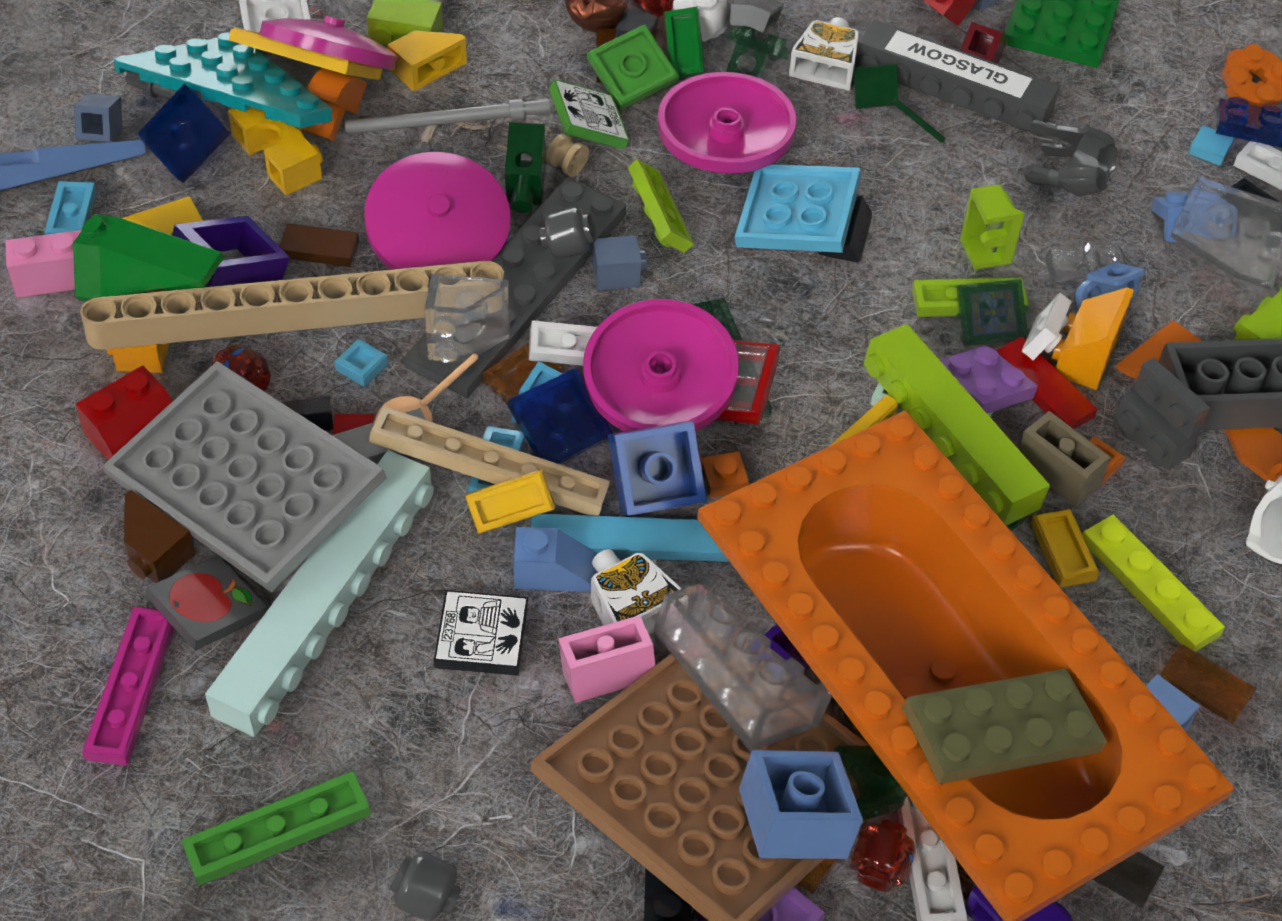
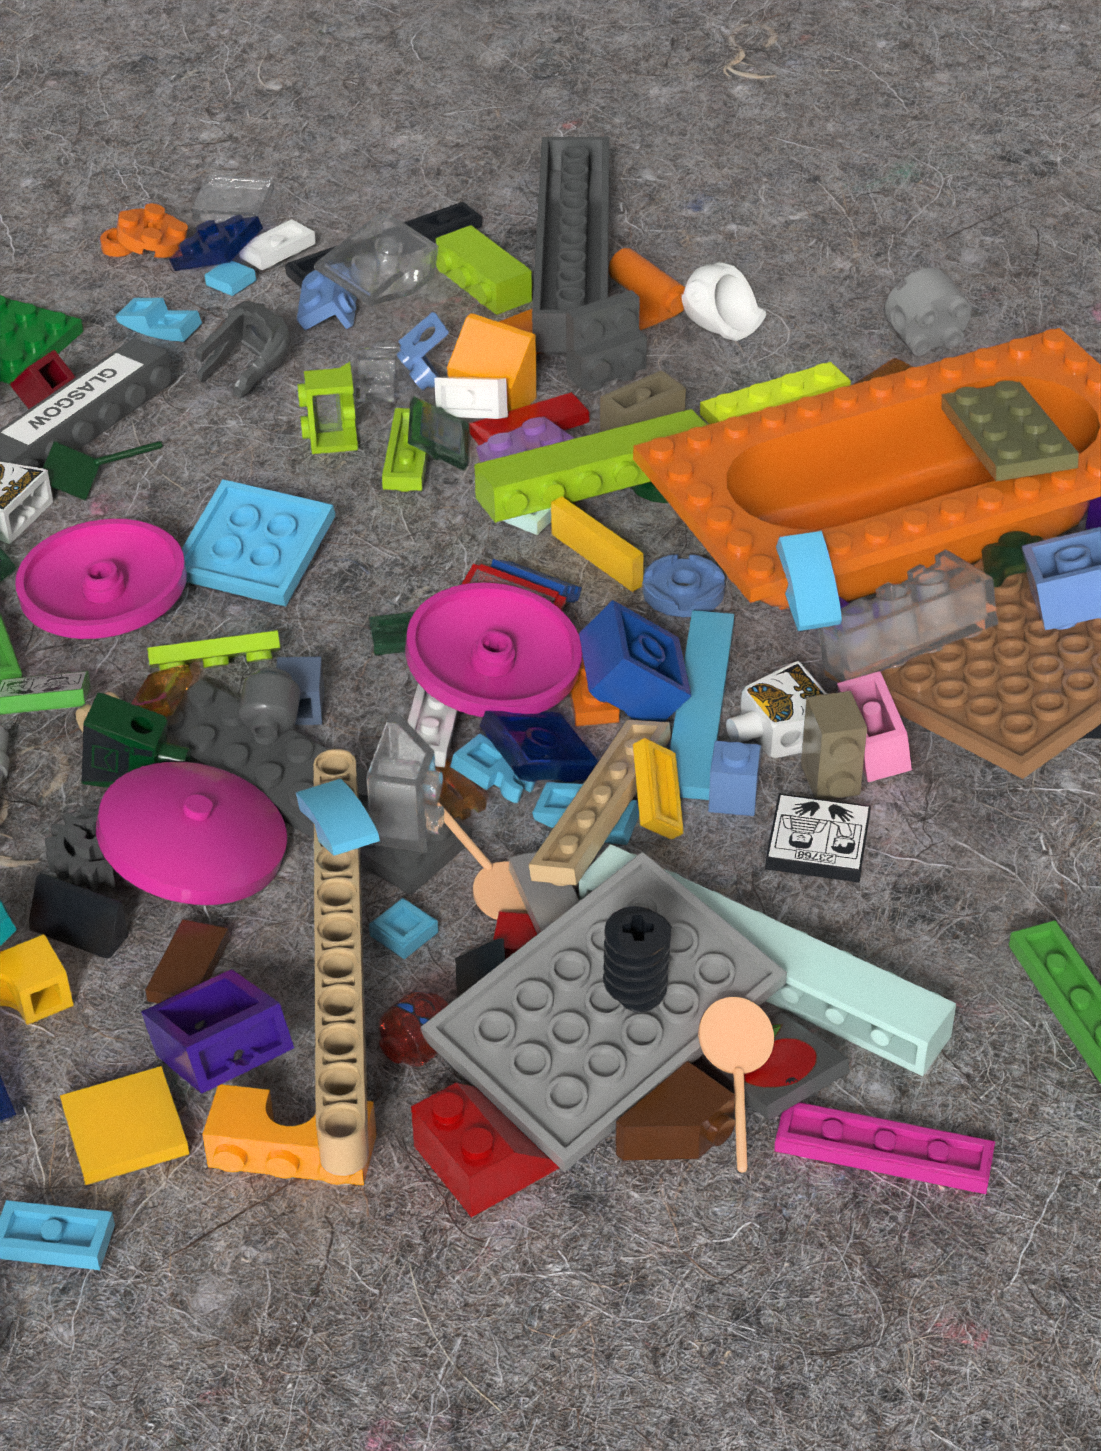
camera: 80 degrees left, 10 degrees down
bright pink brick [5,230,82,298] -> none
green wedge [73,214,224,302] -> none
none -> black slope [29,873,128,958]
none -> medium azure slope [115,298,202,342]
none -> clear orange tile [131,664,194,717]
none -> medium azure slope [296,778,380,856]
none -> blue tile [491,559,582,602]
none -> black piece [603,906,672,1013]
none -> light nougat piece [698,997,774,1173]
none -> medium azure slope [776,531,842,631]
none -> dark tan brick [801,691,867,800]

